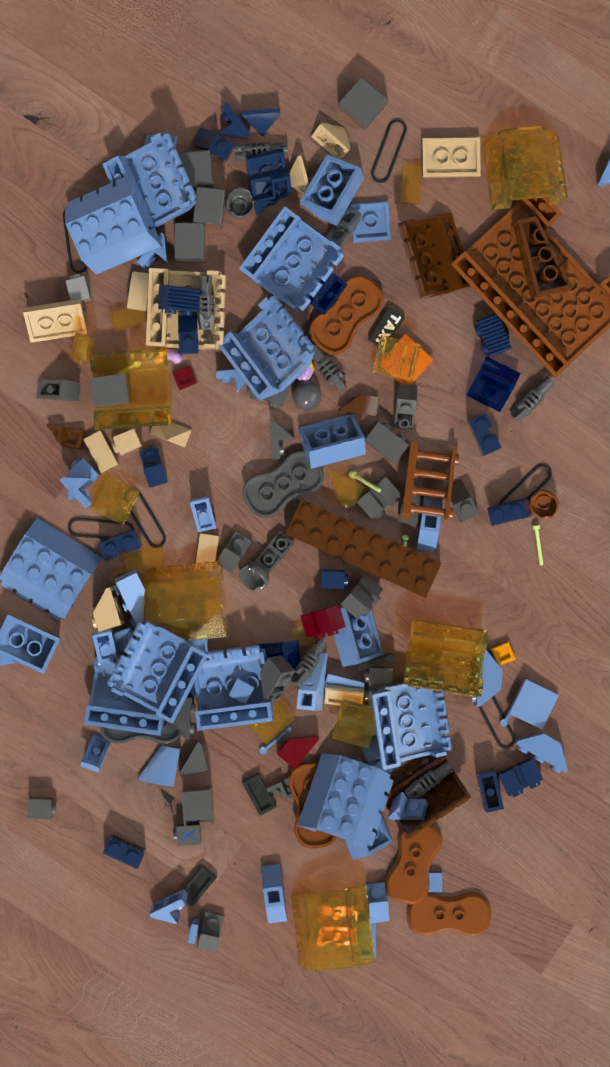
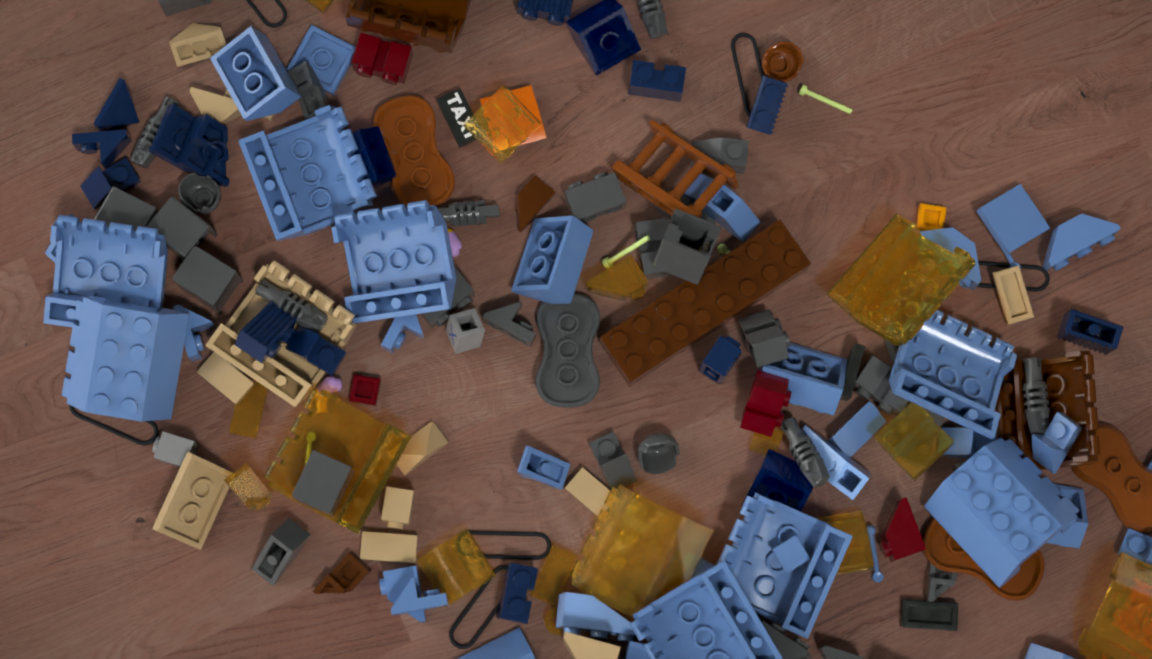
camera: 65 degrees left, 10 degrees down
dark blue slope [139,446,168,488] -> none
dark grey slope [255,531,294,574] -> none
dark grey slope [260,655,295,702] -> none
dark grey hair [292,380,321,411] -> none
tan tile [324,684,364,708] -> none
dark grey slope [394,384,418,429] -> none
dark blue brick [497,757,543,797] -> none
none -> dark red brick [351,33,413,85]
none -> light grey brick [446,308,485,354]
none -> dark grey piece [652,209,722,285]
none -> tan tile [991,265,1034,325]

